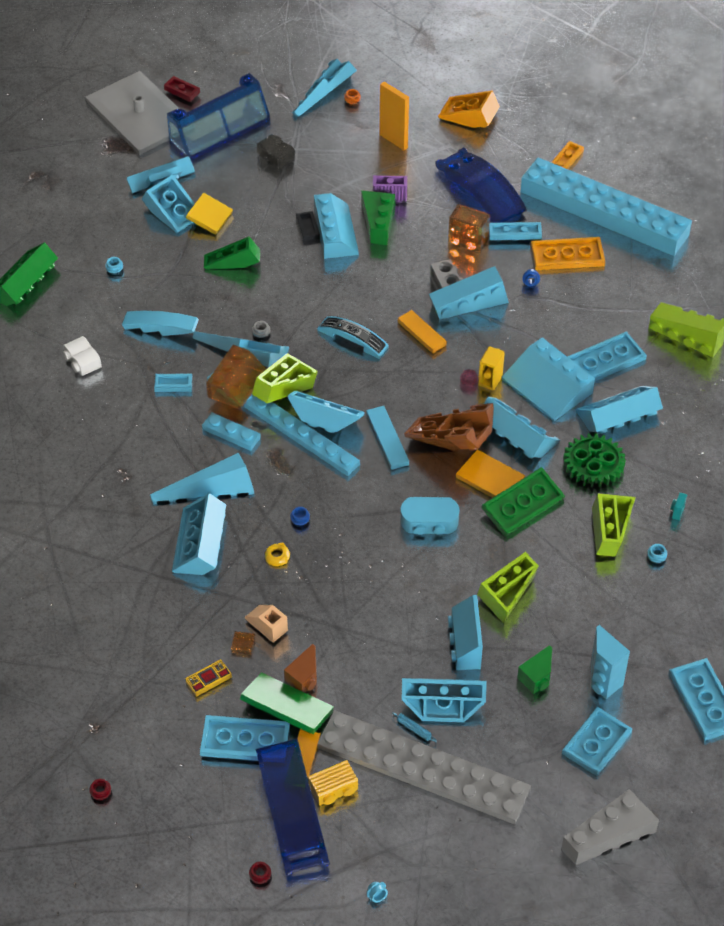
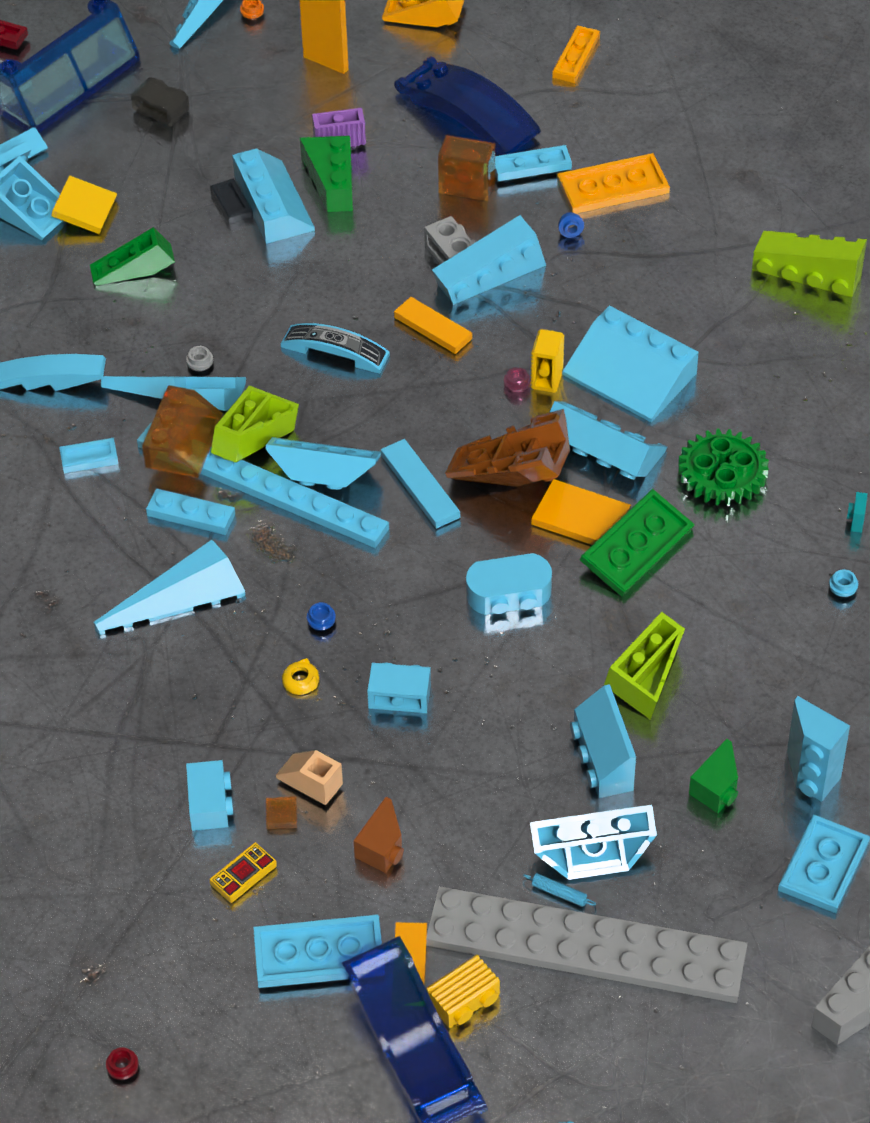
camera: 10 degrees left, 0 degrees up
medium azure slope [172,493,226,575] -> none
tile [240,672,334,734] -> none
medium azure brick [520,157,692,256] -> none
medium azure tile [568,331,647,381] -> none
medium azure slope [576,386,663,434] -> none
lime wedge [592,493,636,557] -> none
none -> medium azure brick [186,760,233,831]
none -> medium azure brick [367,663,431,713]

